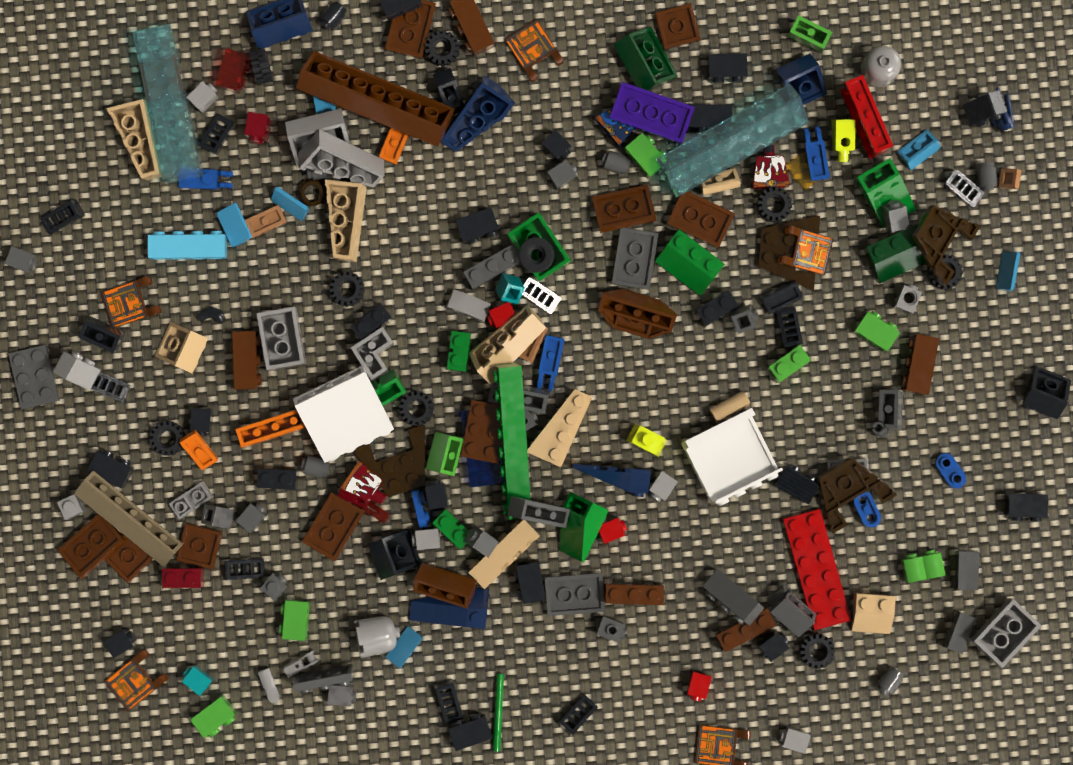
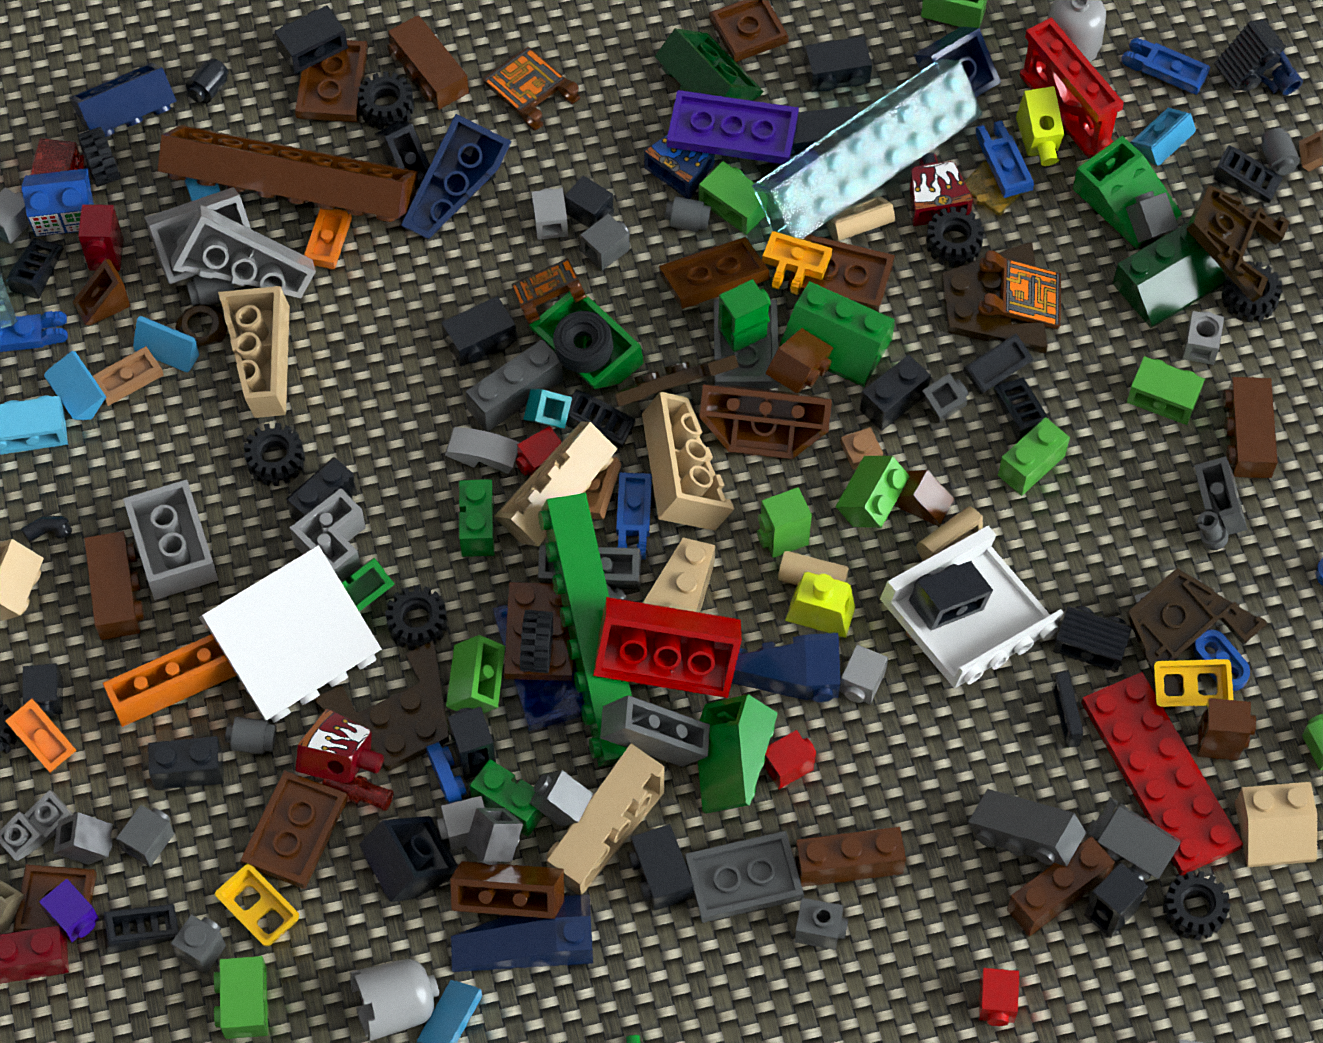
camera: 10 degrees left, 25 degrees down
none -> blue slope [22,168,94,237]
none -> dark purple brick [39,879,99,942]
none -> reddish brown slope [72,259,131,325]
none -> yellow piece [215,864,299,947]
none -> flat silver brick [465,808,523,865]
none -> flag [511,258,587,324]
none -> black tyre [520,610,553,673]
none -> light grey brick [532,188,568,240]
none -> red slope [593,597,742,698]
none -> dark brown wing [614,355,739,407]
none -> tan wedge [642,392,734,531]
none -> green piece [718,279,771,352]
none -> bright green brick [757,487,812,558]
none -> light orange hinge [762,231,832,295]
none -> reddish brown brick [765,328,834,394]
none -> tan brick [778,551,849,585]
none -> bright green brick [835,456,910,528]
none -> medium nougat plate [840,427,883,470]
none -> reddish brown slope [894,470,954,527]
none -> black brick [908,560,993,631]
none -> black tile [1052,671,1084,748]
none -> blue hinge [1121,38,1211,95]
none -> yellow piece [1154,659,1234,707]
none -> reddish brown brick [1197,698,1256,761]

